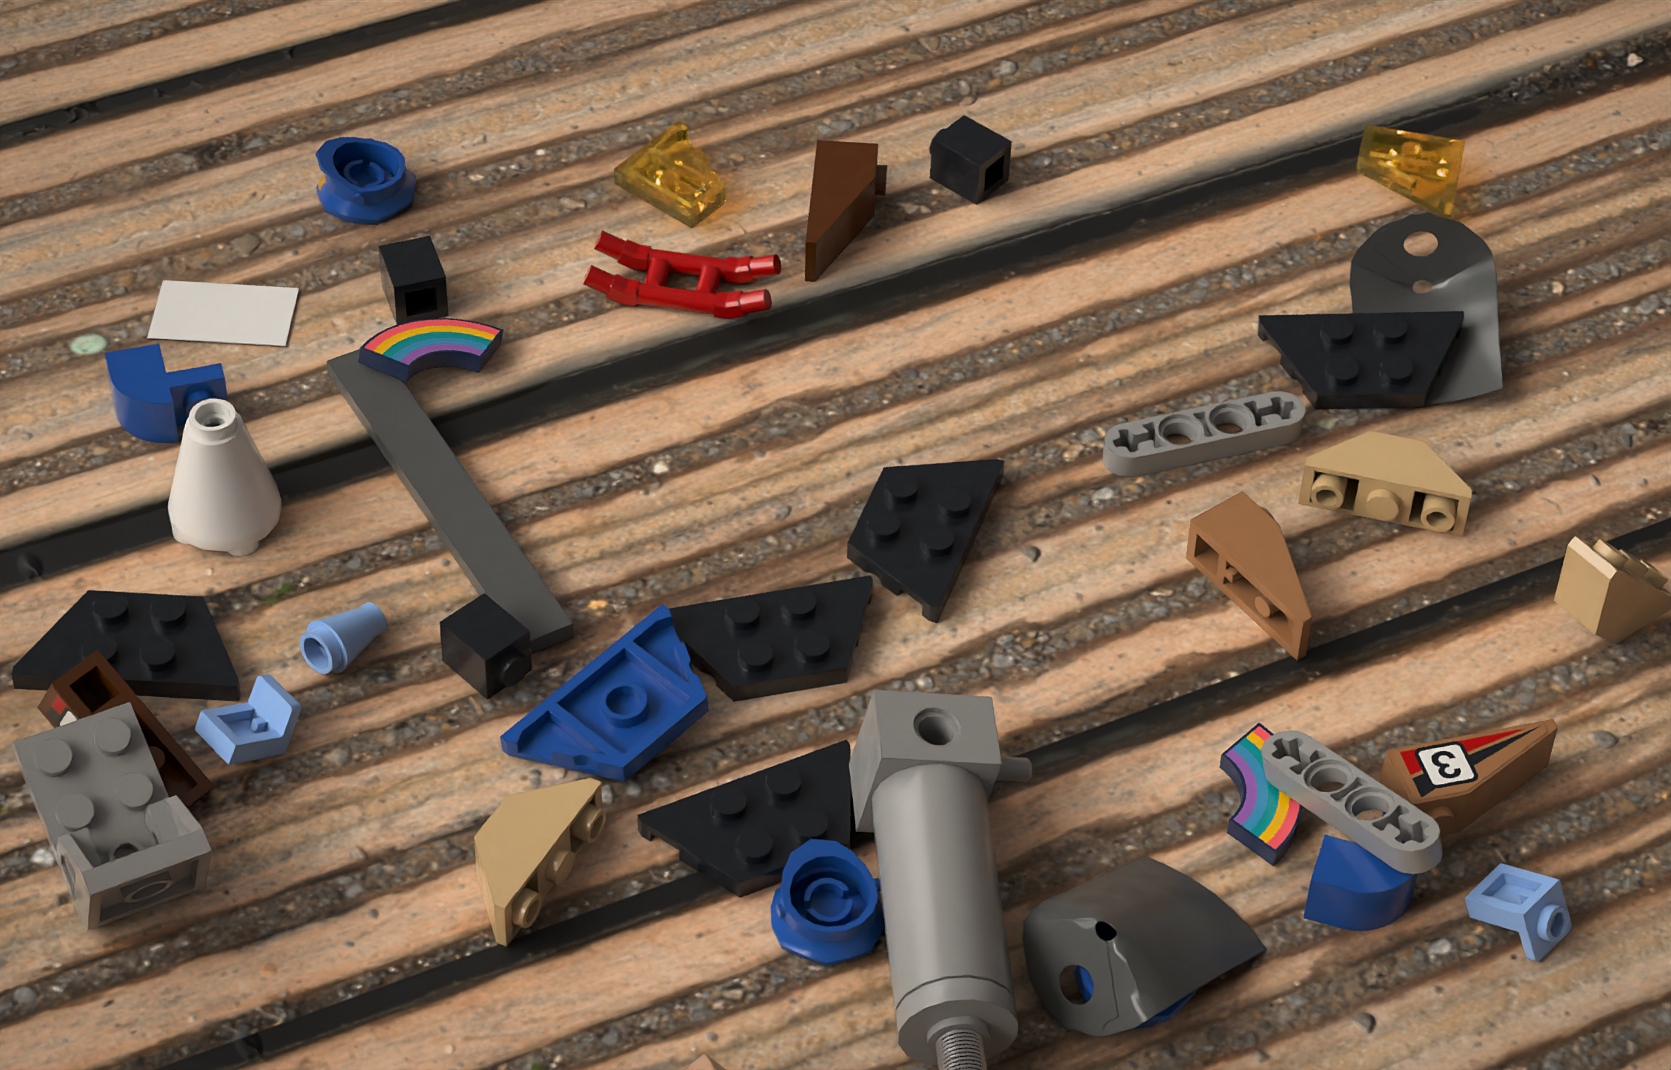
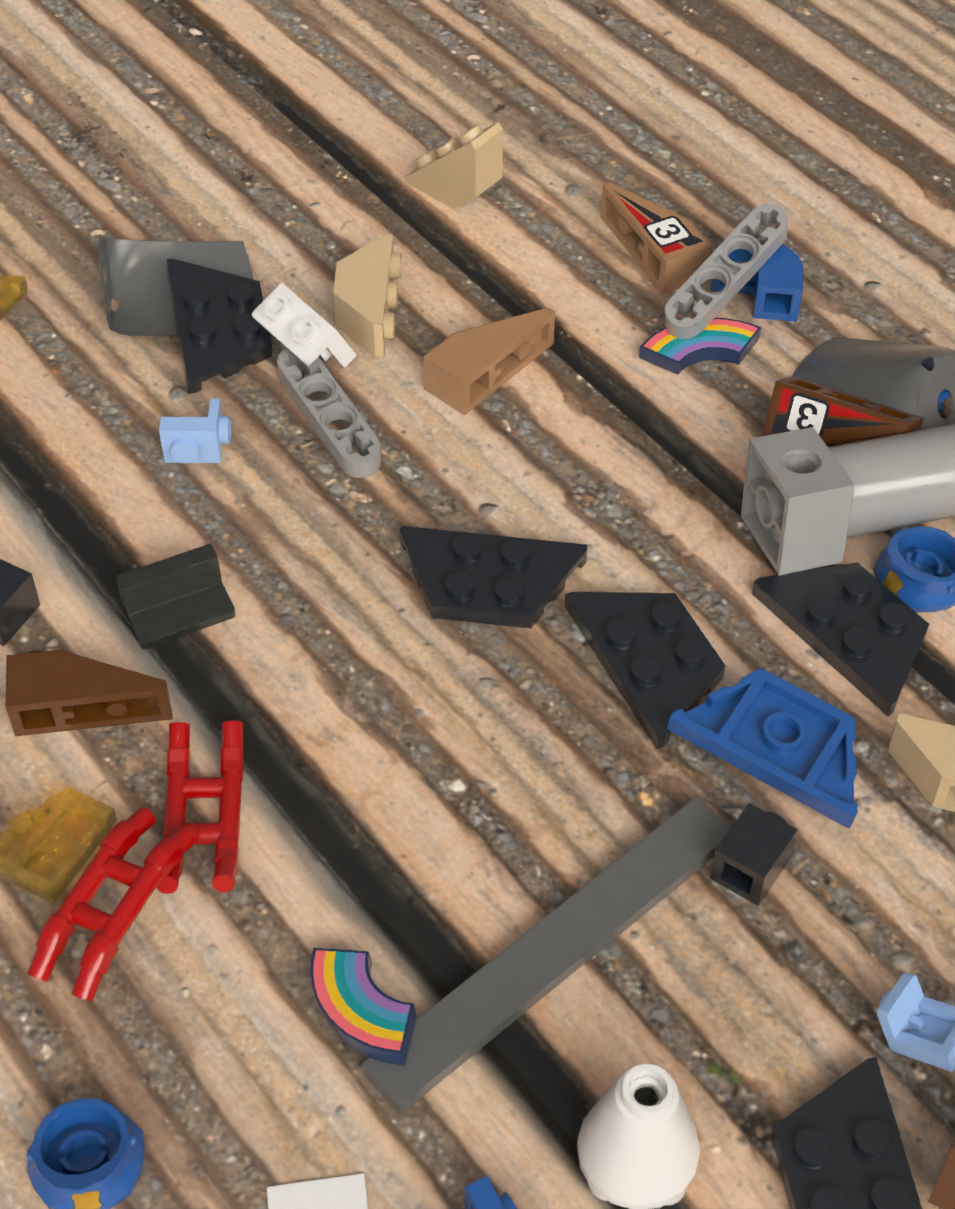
camera: 100 degrees left, 5 degrees up
light blue cone [300,602,387,674] -> none
black brick [378,236,449,325] -> none
light blue bracket [1464,863,1572,962] -> none
none -> red piece [27,807,199,1002]
none -> pearl dark grey panel [116,543,236,649]
none -> light blue bracket [159,398,232,463]
none -> white bracket [252,282,357,368]
none -> slope [762,376,924,445]

